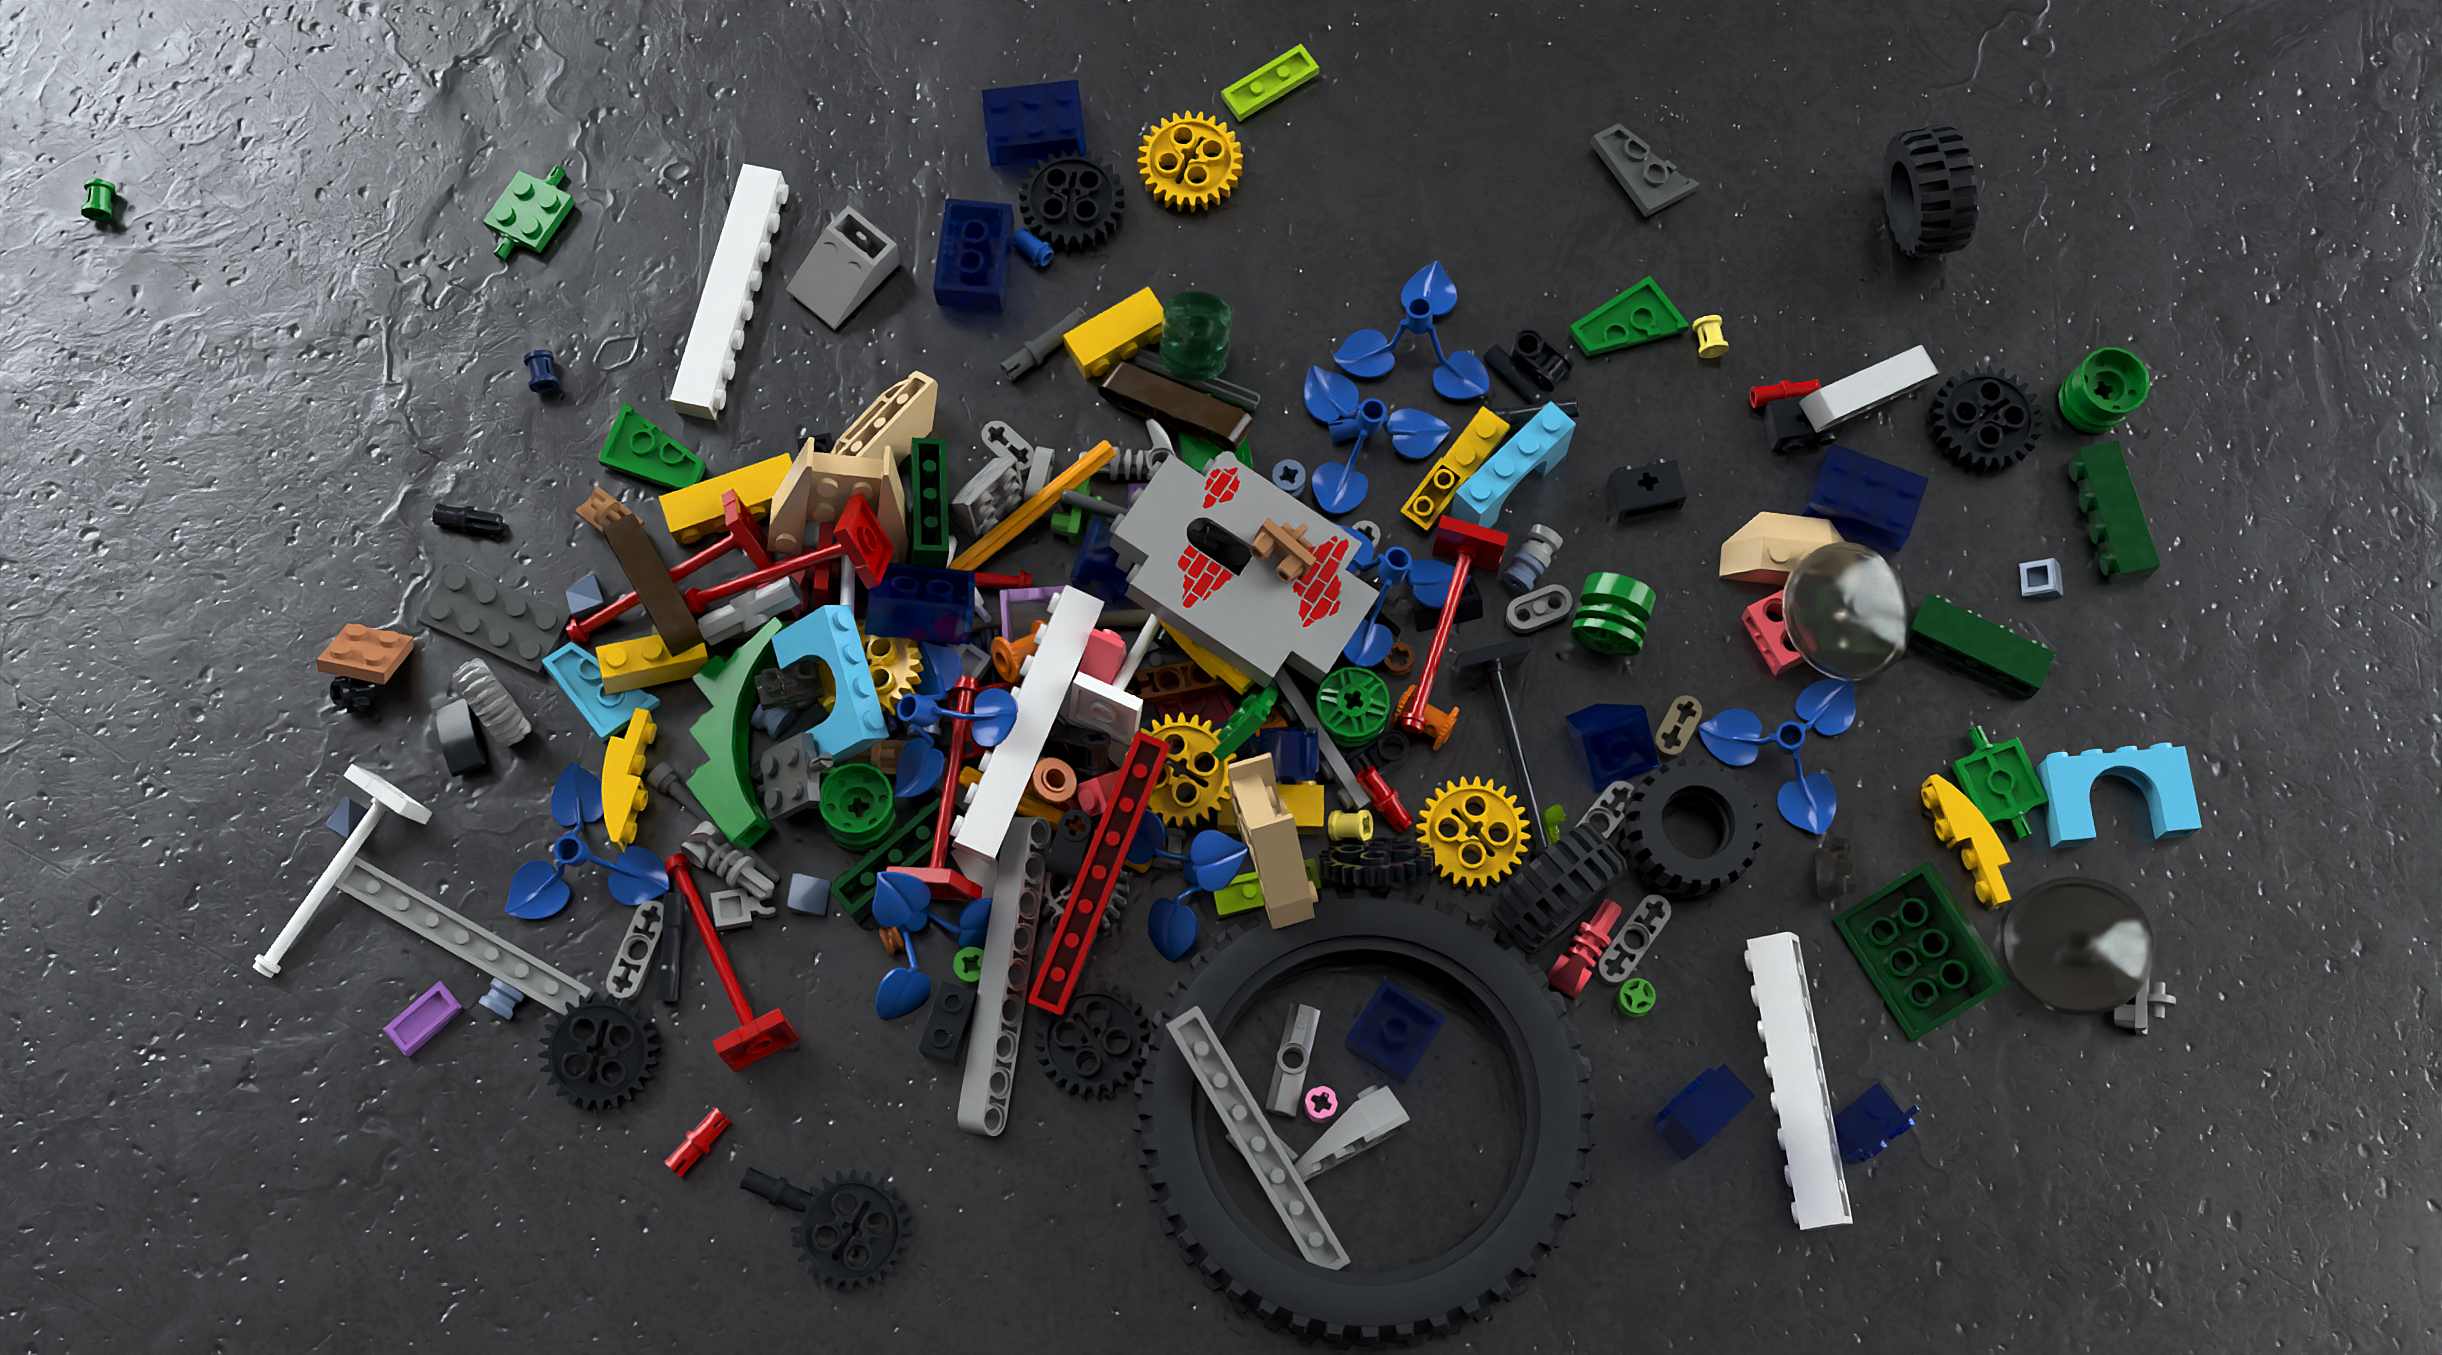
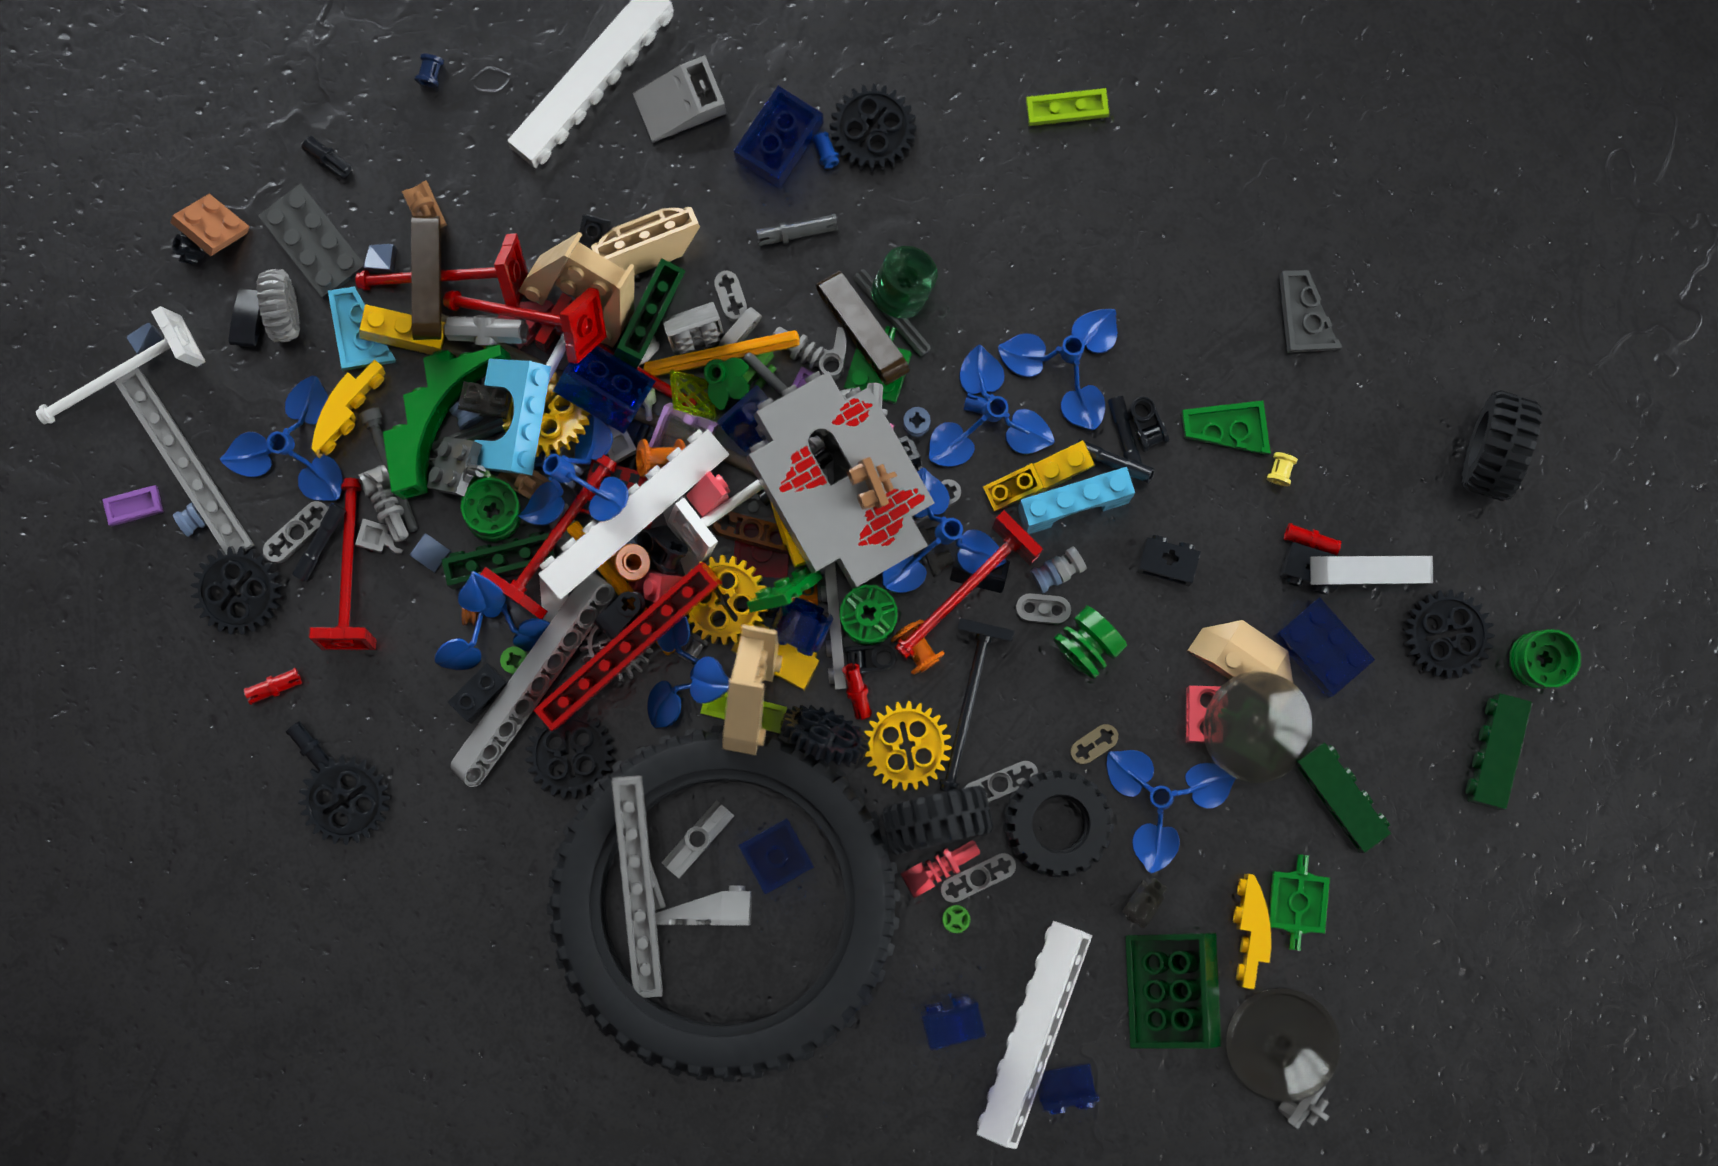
camera: 30 degrees right, 10 degrees up
green wing [597,402,706,491] -> none
yellow brick [659,453,793,544] -> none
clear blue brick [981,80,1087,167] -> none
yellow brick [1063,287,1170,380] -> none
yellow gear [1137,111,1243,212] -> none
bright pink bush [1304,1086,1338,1124] -> none
light yellow bush [1328,810,1373,841] -> none
dark orange bush [1383,642,1414,676] -> none
clear neon green hand [1542,804,1566,844] -> none
clear blue slope [1565,704,1659,792] -> none
sand blue slope [2019,558,2063,598] -> none
medium azure arch [2036,743,2202,849] -> none
none -> clear neon green window [670,369,716,420]
none -> green plate [704,358,750,410]

